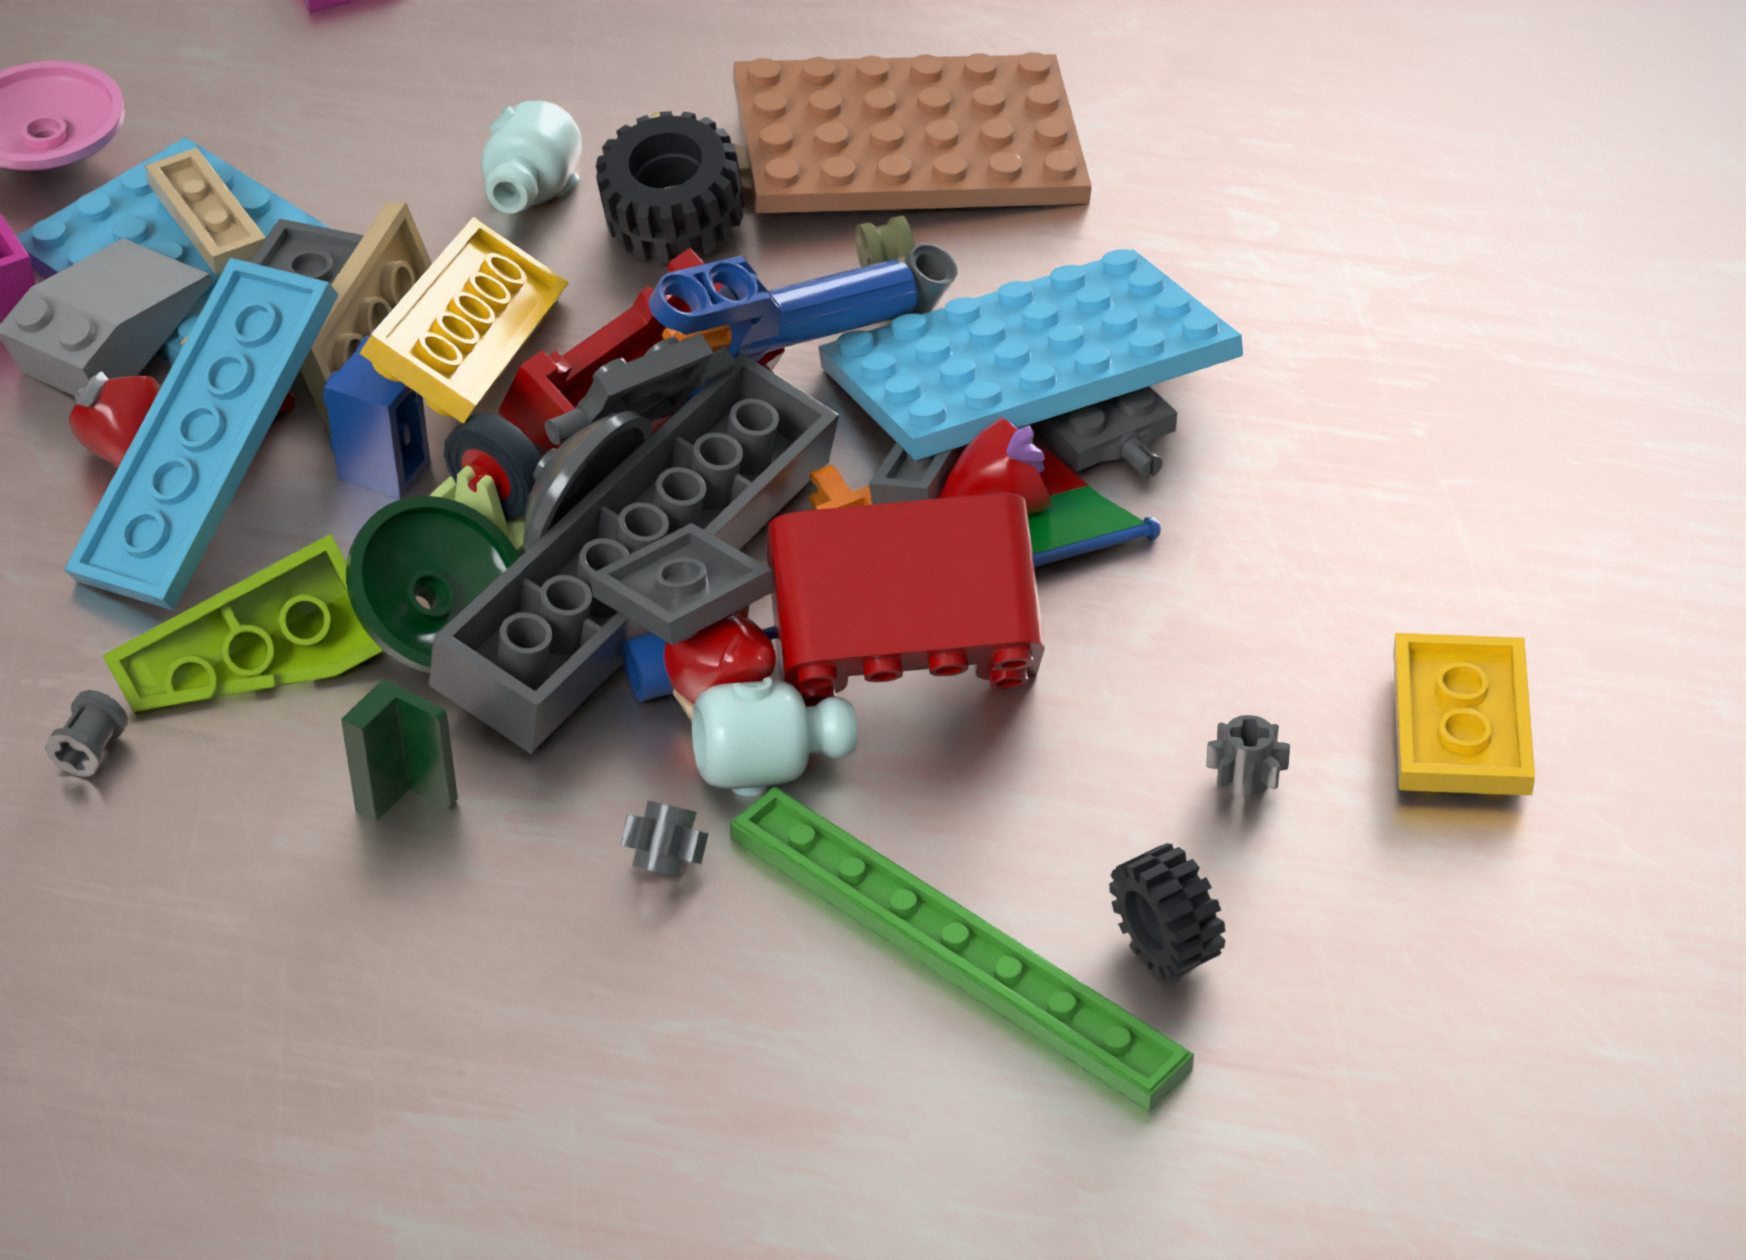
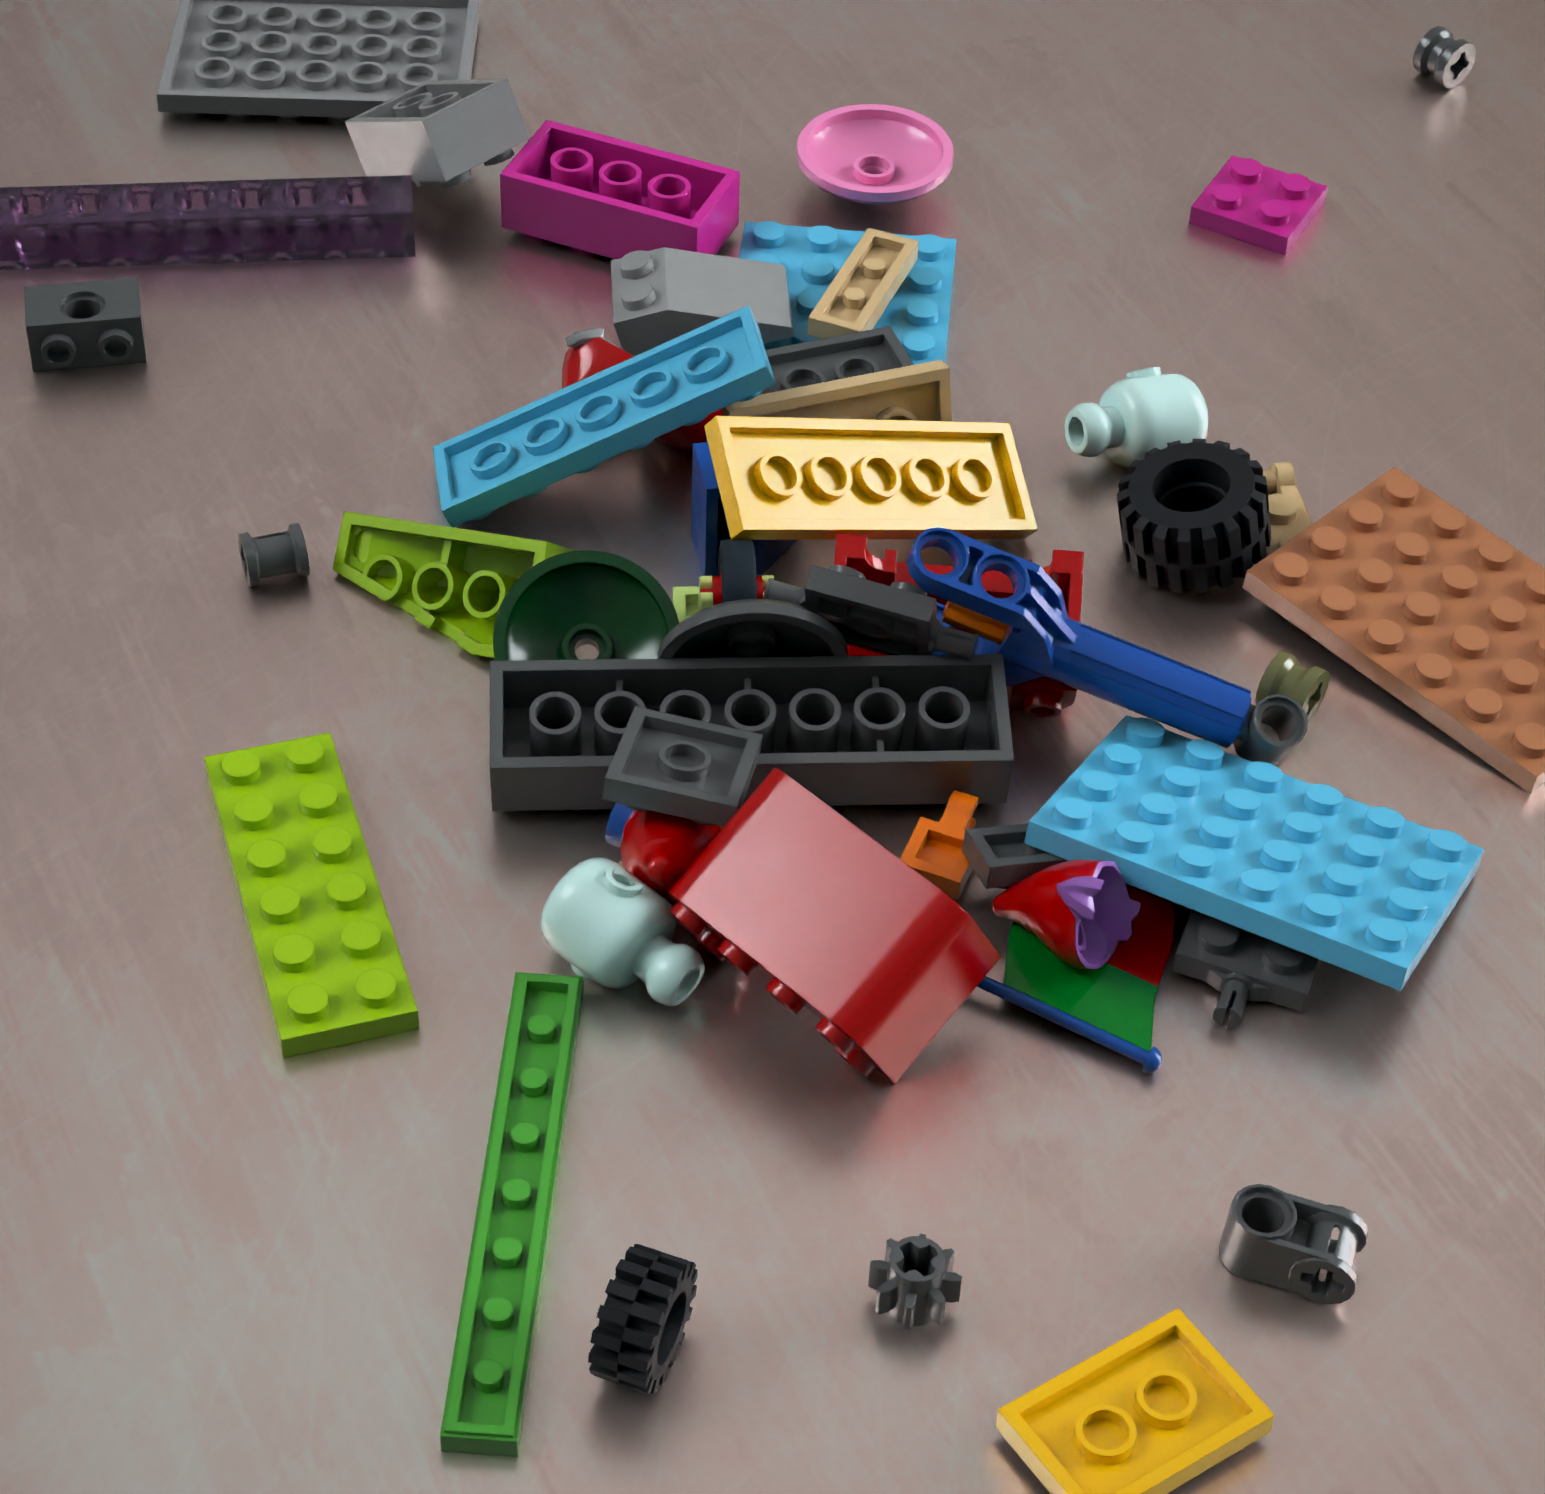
camera: 50 degrees right, 0 degrees up
dark green panel [341,679,458,821] -> none
dark grey gear [620,801,709,878] -> none
none -> lime plate [204,732,419,1058]
none -> dark grey piece [1219,1184,1368,1304]

